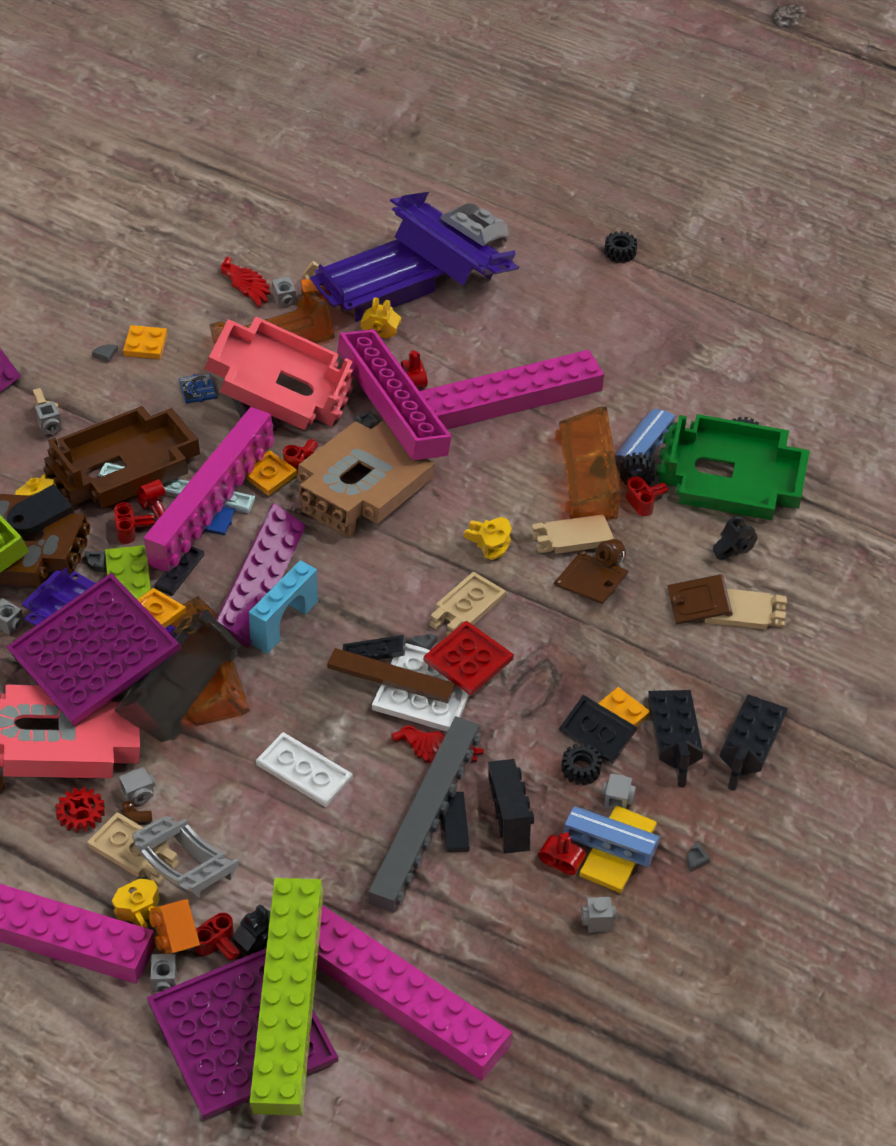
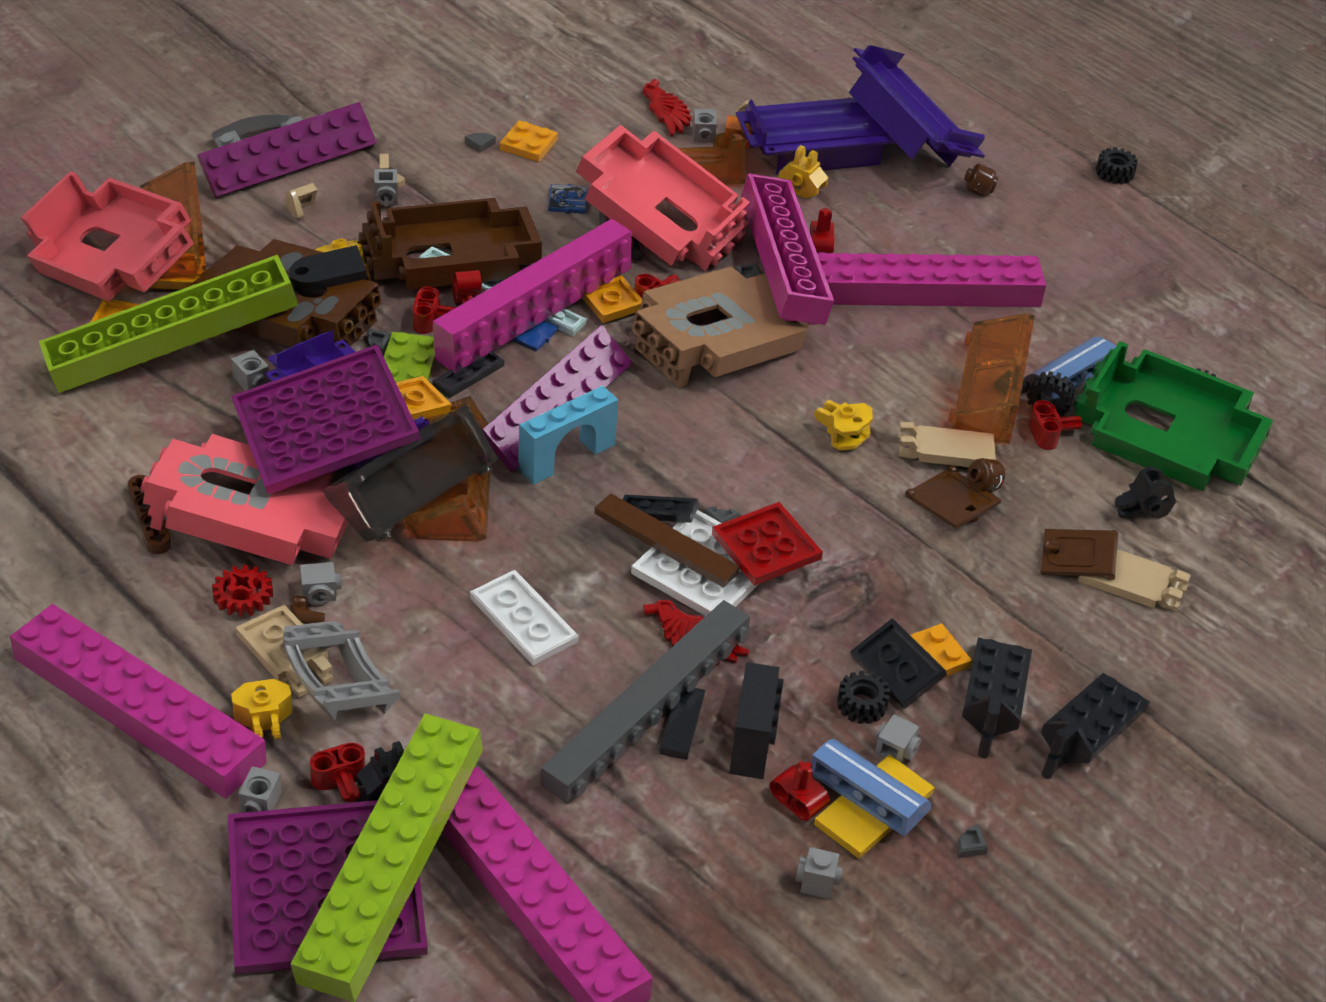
camera: 15 degrees right, 5 degrees down
orange brick [149,899,200,954] -> none
tan tile [430,571,506,636] -> none
light grey wedge [440,203,509,247] -> none
none -> reddish brown head [964,164,998,196]

